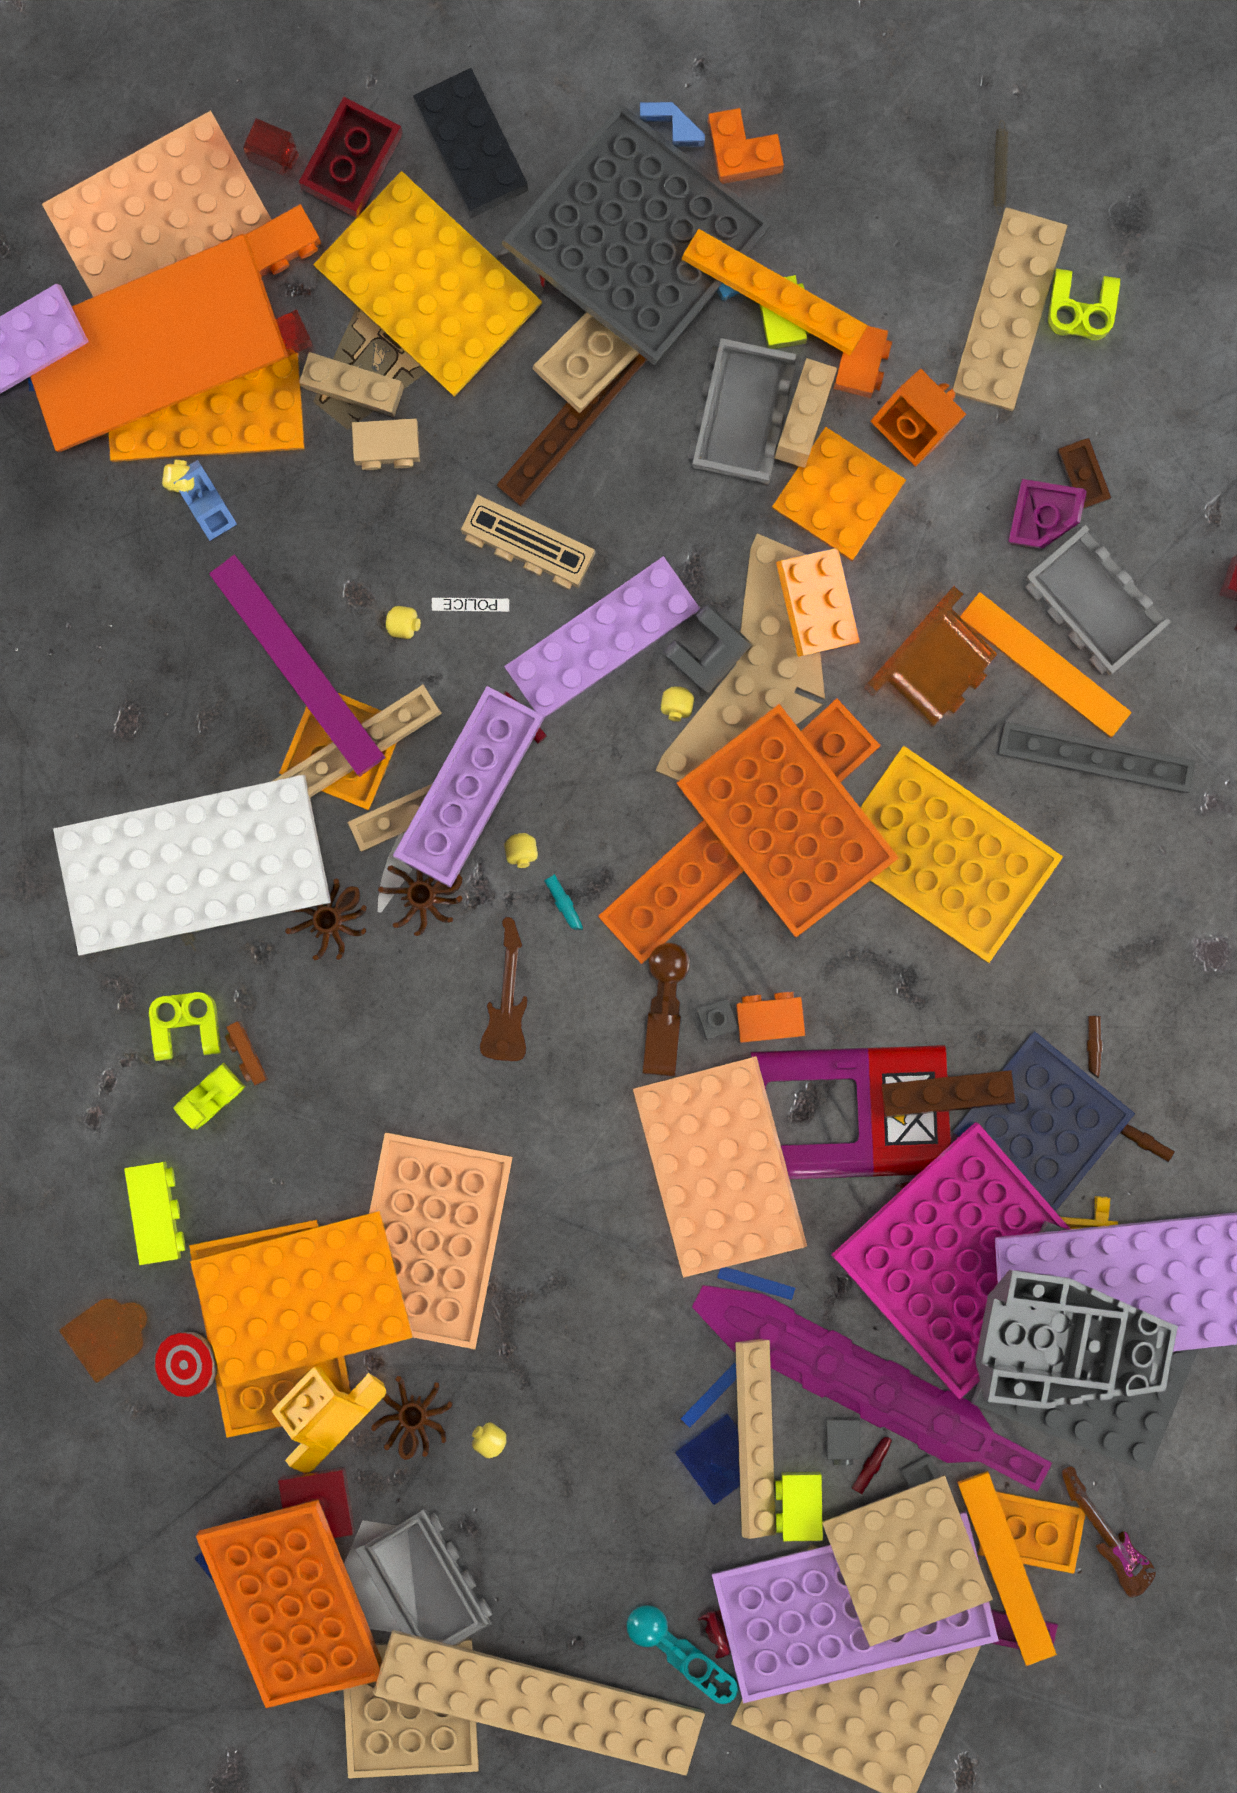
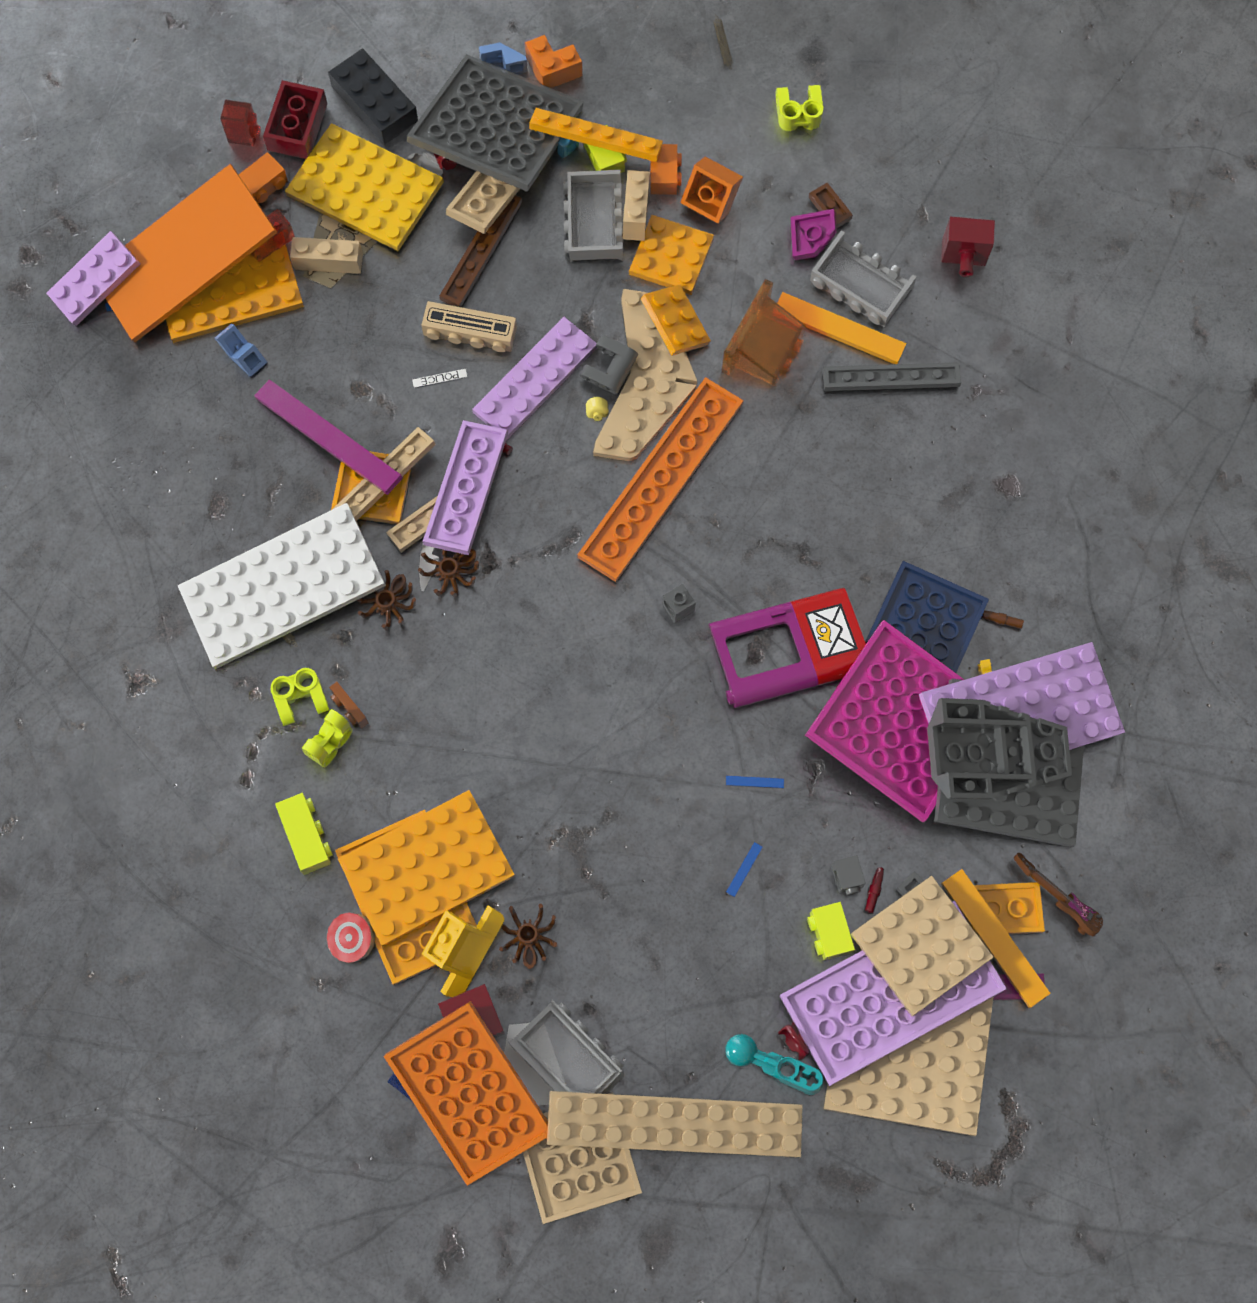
camera: 15 degrees left, 15 degrees down
light nougat plate [42,111,272,297] -> none
clear orange plate [59,1298,147,1383] -> none
light yellow piece [162,460,195,492] -> none
tan brick [352,419,420,470] -> none
light nougat plate [369,1132,513,1349] -> none
light yellow piece [386,606,421,639] -> none
light yellow piece [472,1422,507,1458] -> none
reddish brown piece [480,917,528,1061] -> none
light yellow piece [504,833,538,868] -> none
teal piece [544,874,583,930] -> none
light nougat plate [633,1056,807,1278] -> none
reddish brown beam [643,943,690,1077] -> none
clear blue plate [675,1413,740,1505] -> none
orange plate [676,704,899,938] -> none
magenta plate [692,1285,1052,1492] -> none
tan plate [735,1339,776,1539] -> none
orange brick [736,991,805,1043] -> none
yellow plate [860,745,1063,963] -> none
reddish brown plate [881,1070,1015,1118] -> none
tan plate [953,207,1068,412] -> none
reddish brown piece [1087,1016,1103,1078] -> none

